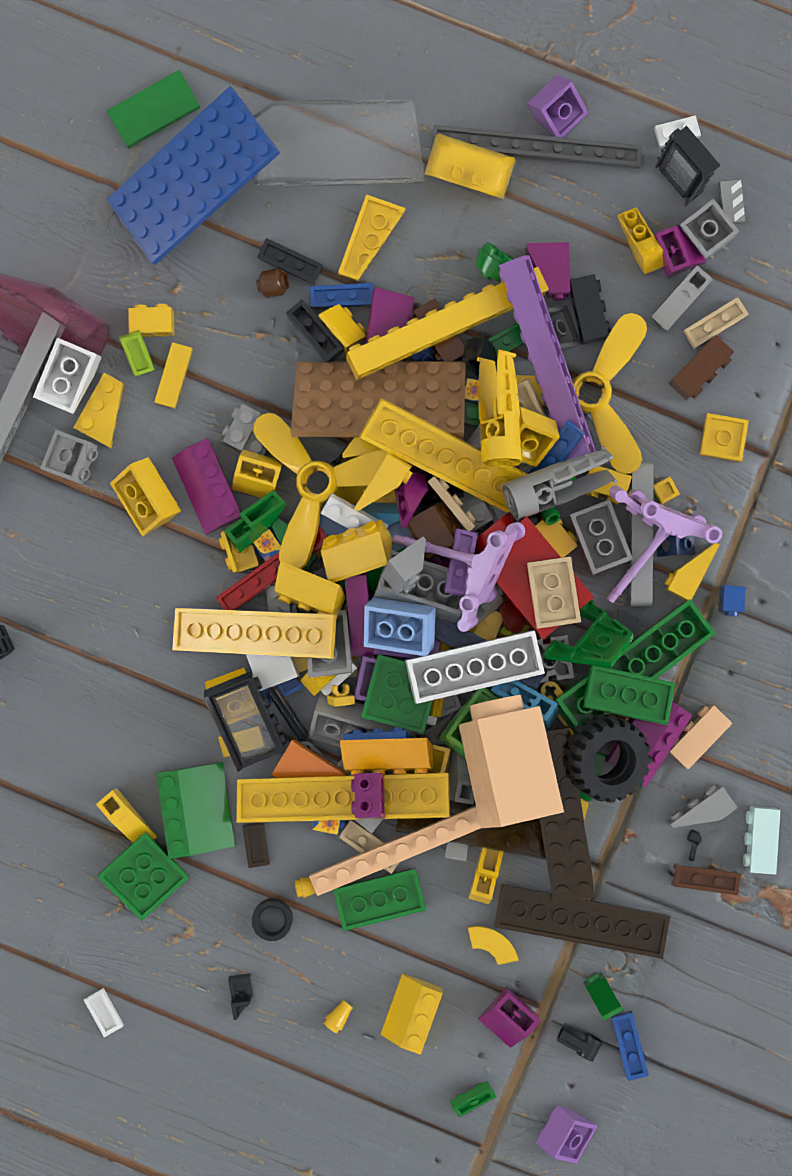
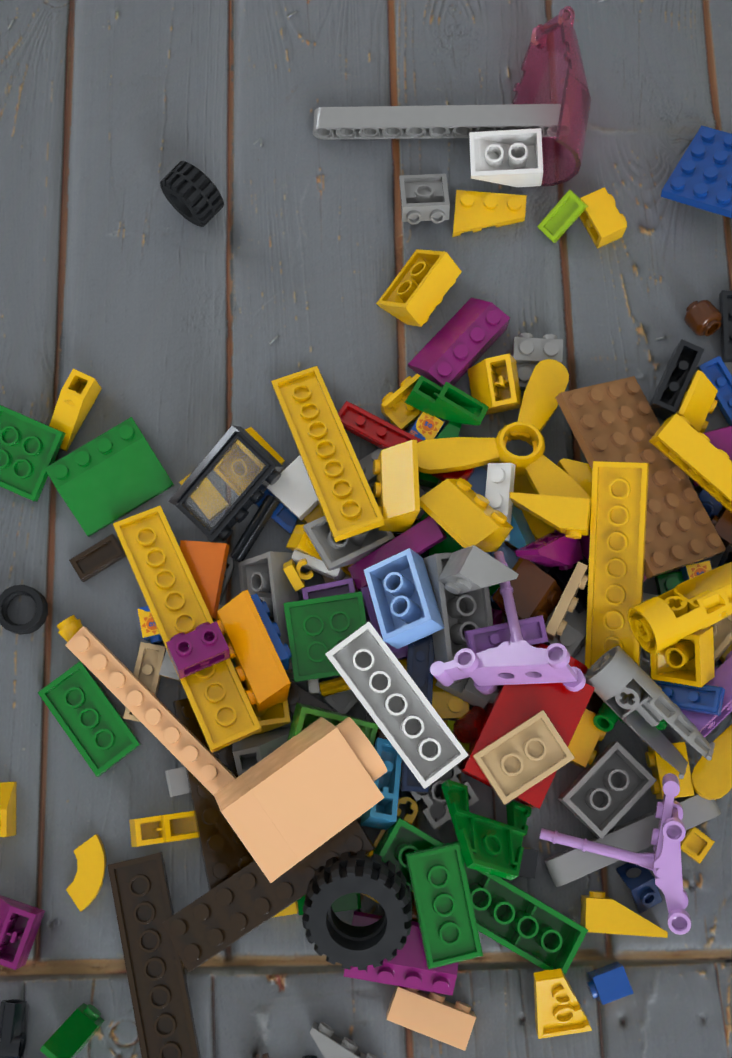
camera: 65 degrees right, 10 degrees down
yellow tile [155,342,193,409] -> none
none -> yellow wing [533,968,592,1039]

